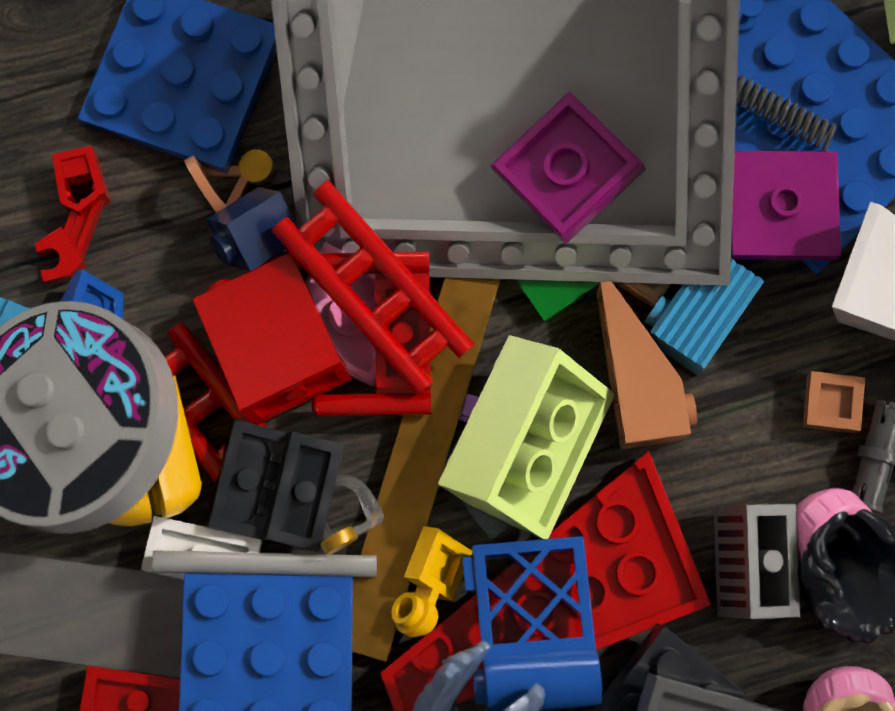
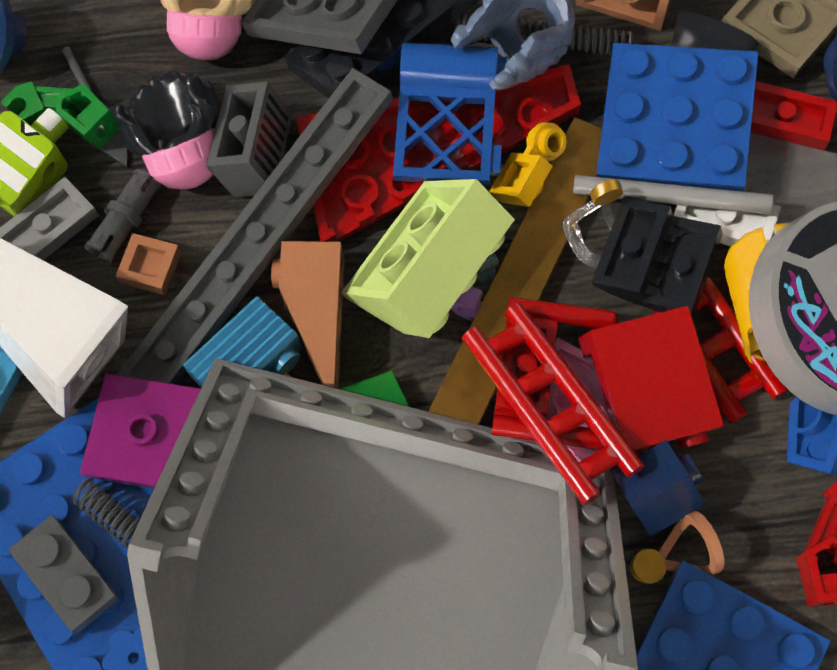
camera: 165 degrees left, 10 degrees down
magenta plate [490,91,646,245] -> none
none -> dark grey plate [8,514,120,634]
none -> dark grey plate [116,68,393,385]

